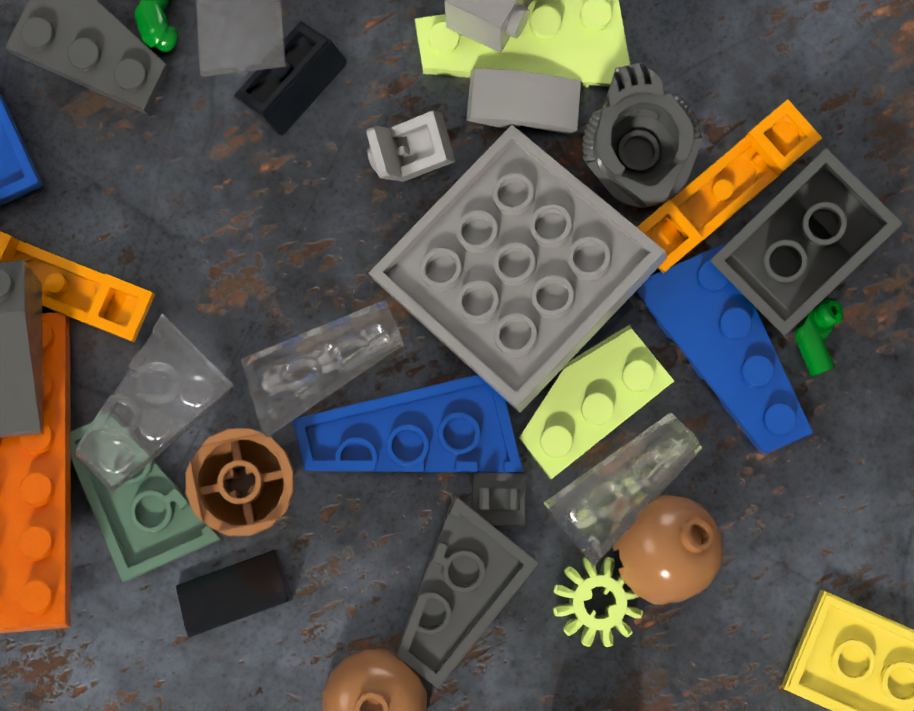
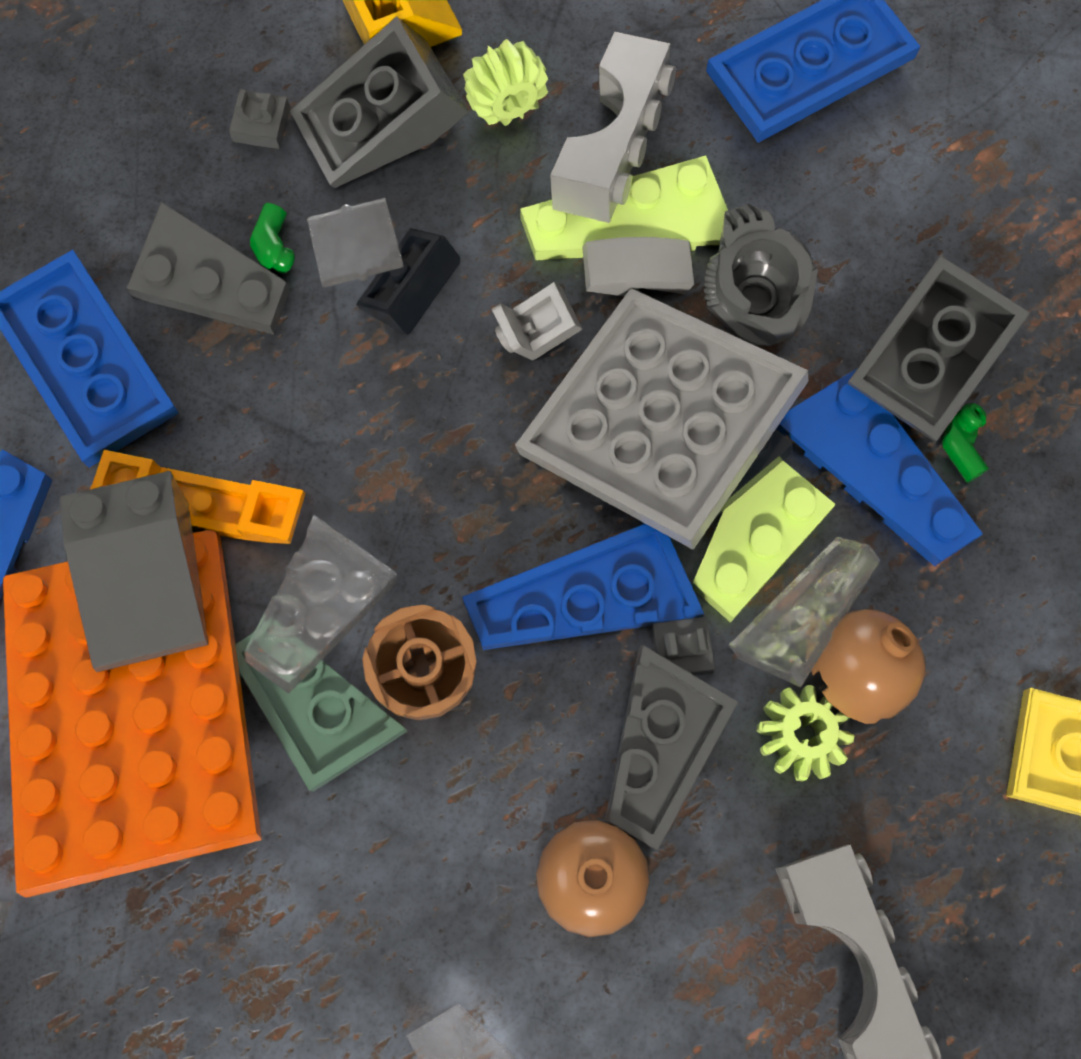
camera: 10 degrees left, 10 degrees down
black slope [176,549,293,638] -> none
clear wing [241,300,404,437] -> none
light orange slope [637,99,822,273] -> none

